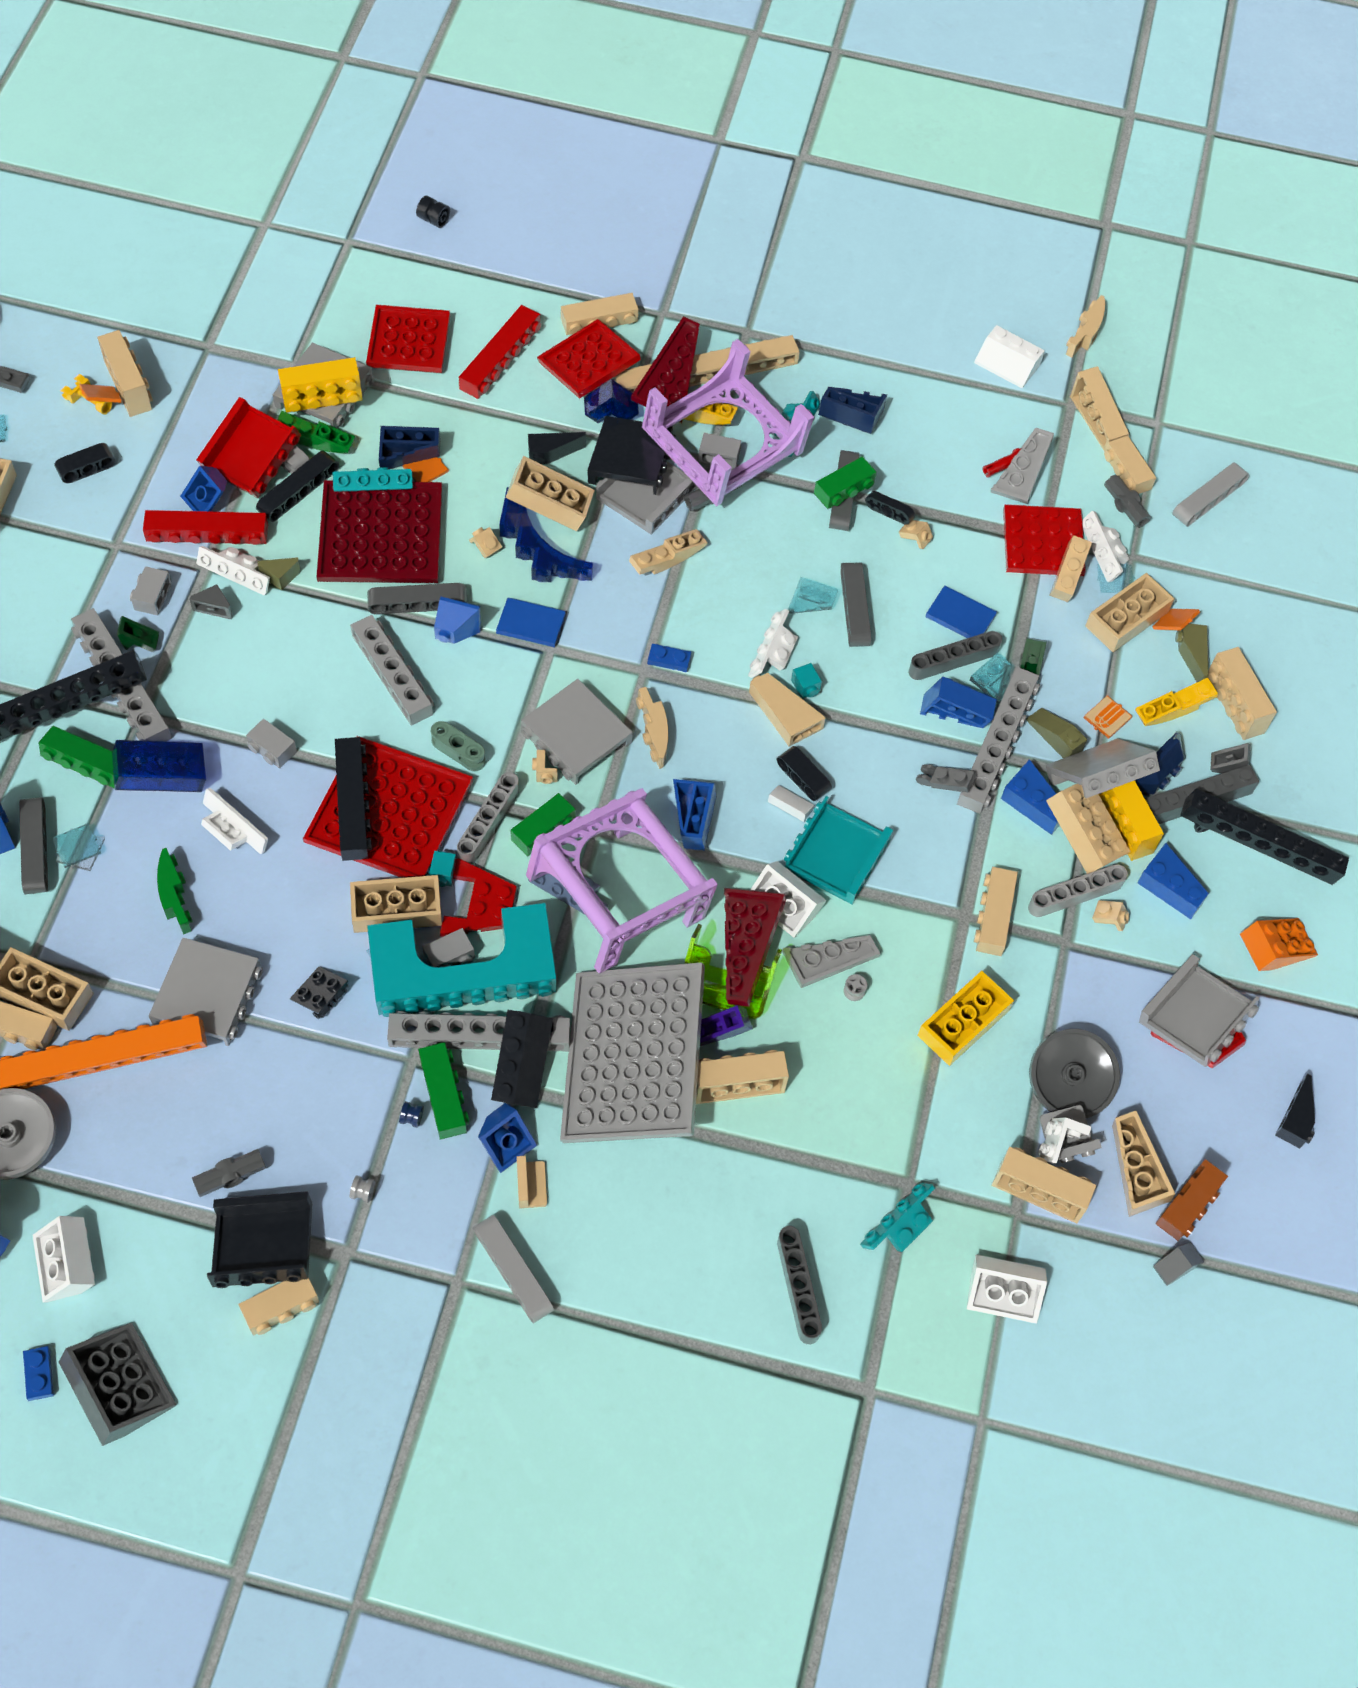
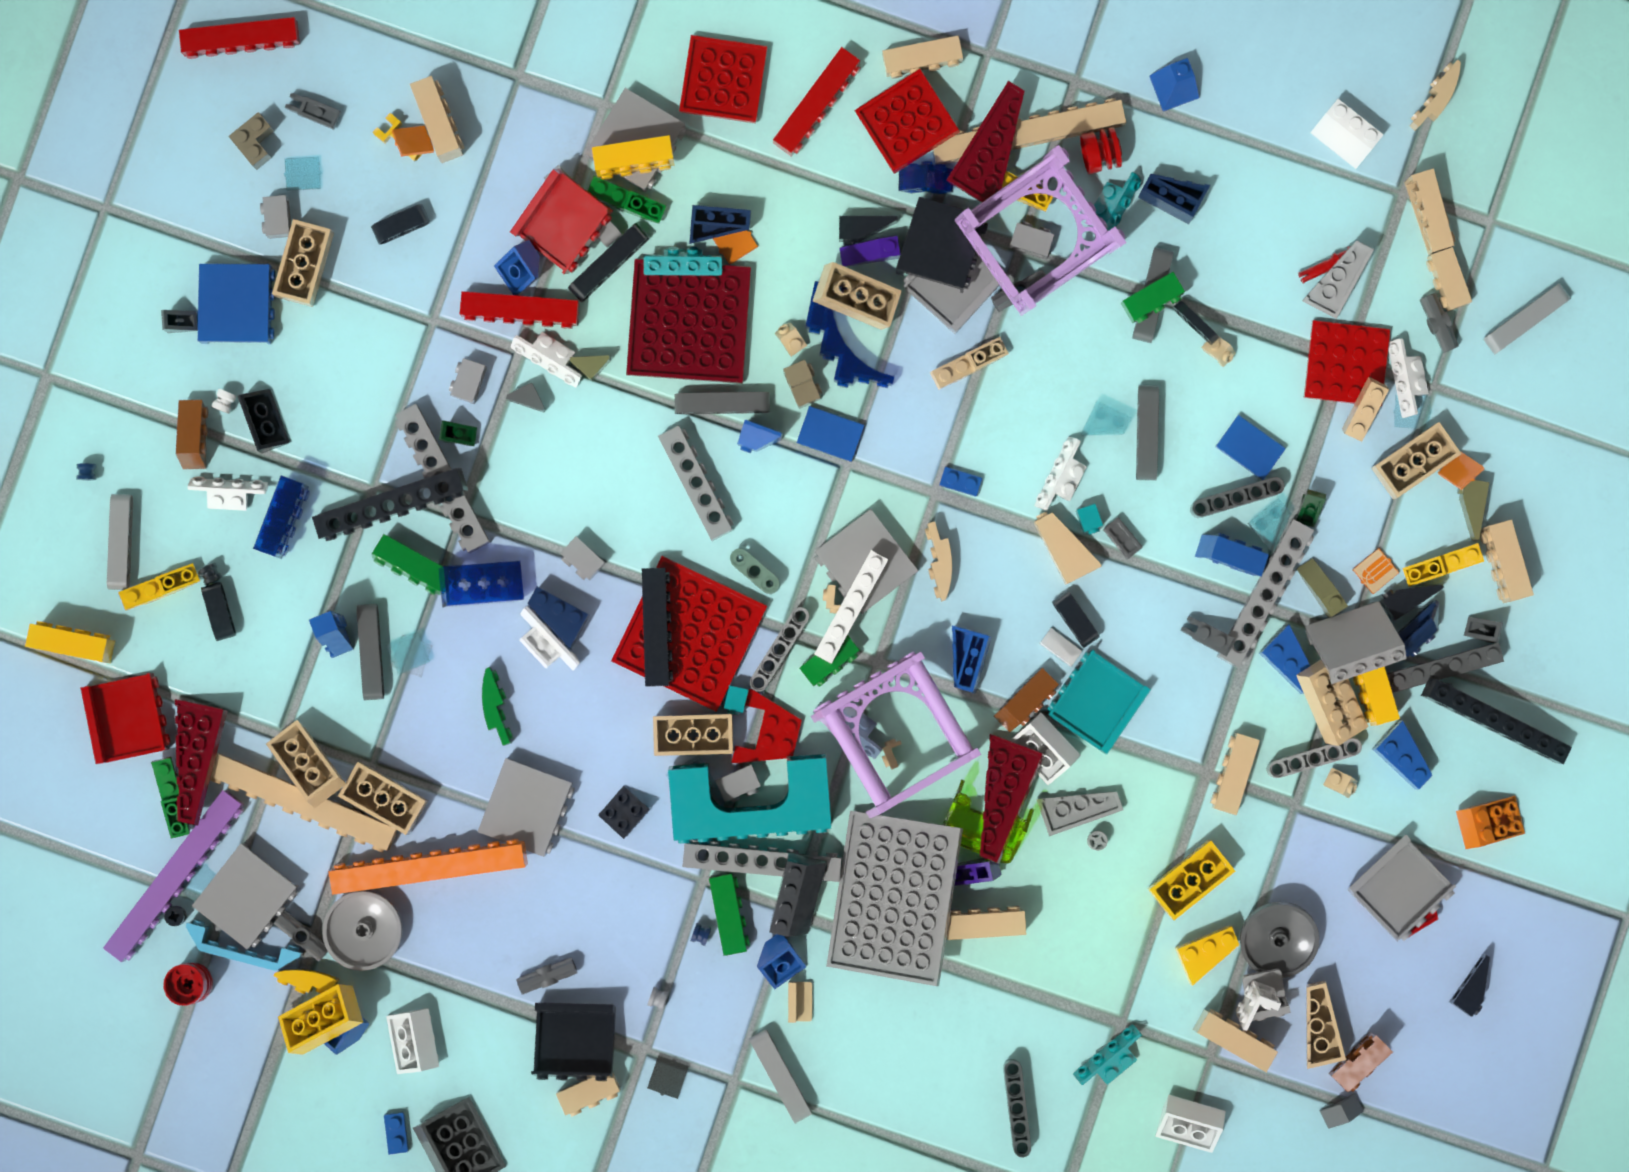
camera: 10 degrees right, 25 degrees up
none -> dark blue wedge [527,586,590,649]
none -> clear smoke piece [647,1055,689,1099]
none -> dark tan brick [783,360,822,409]
none -> white brick [814,550,888,664]
none -> dark purple slope [839,236,900,267]
none -> tan bracket [882,739,902,770]
none -> dark orange wedge [993,668,1059,733]
none -> red wheel [1080,127,1122,174]
none -> flat silver plate [1103,517,1143,560]
none -> blue slope [1149,58,1199,112]
none -> yellow wedge [1175,926,1239,986]
none -> black slope [1379,585,1444,621]

